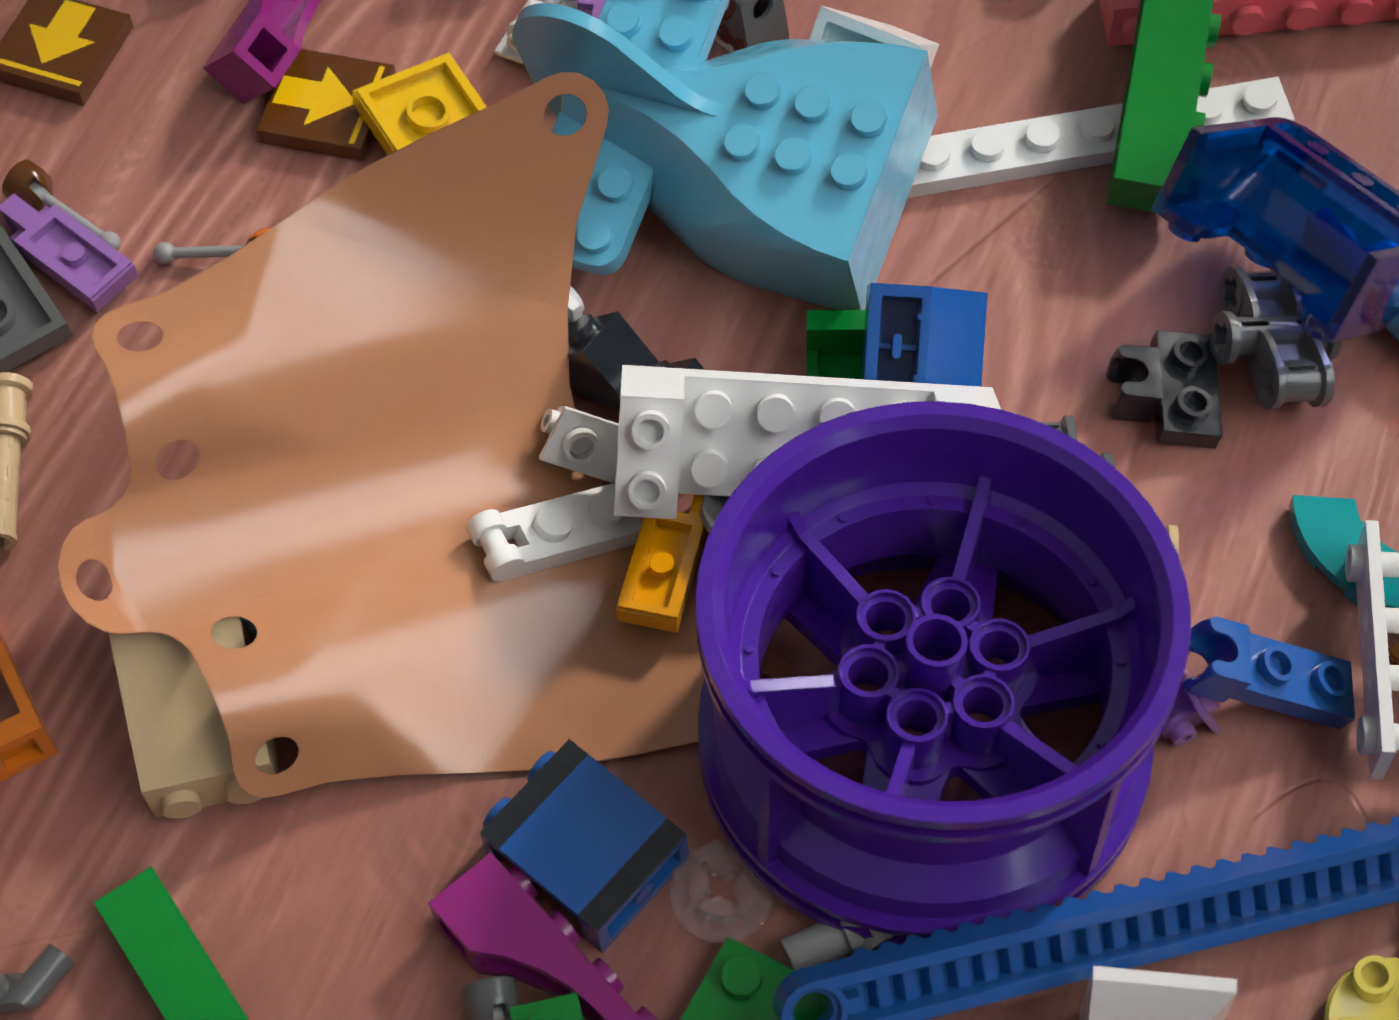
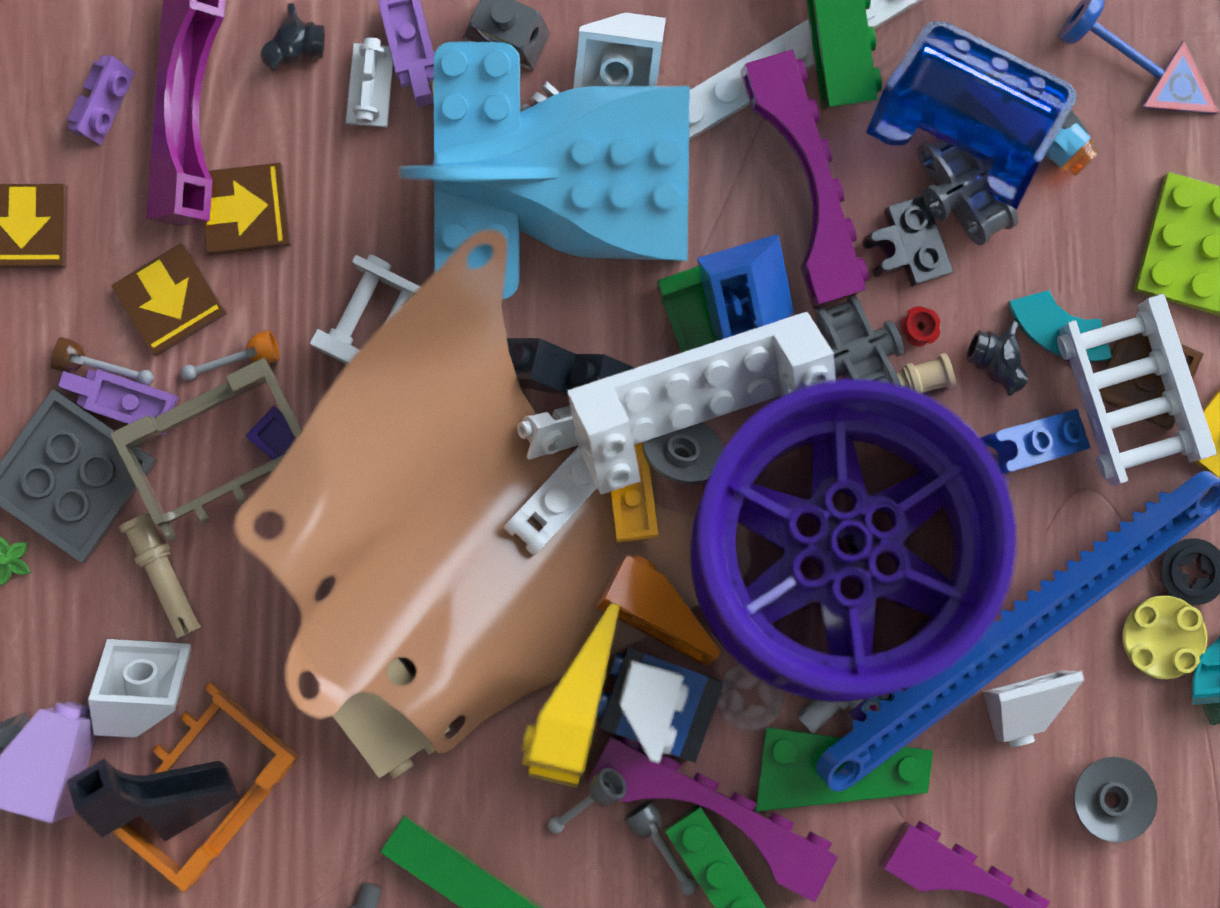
camera: 30 degrees left, 25 degrees up
yellow plate [352,53,487,155] -> none
none -> dark tan hinge [110,358,302,542]
none -> reddish brown tile [111,242,227,357]
none -> yellow wedge [522,603,620,788]
none -> dark grey hinge [548,768,627,834]
none -> orange slope [596,555,721,666]
none -> white slope [618,659,689,762]
none -> magenta arch [740,49,869,307]
none -> red plate [900,306,941,347]
none -> black animal [966,319,1028,396]

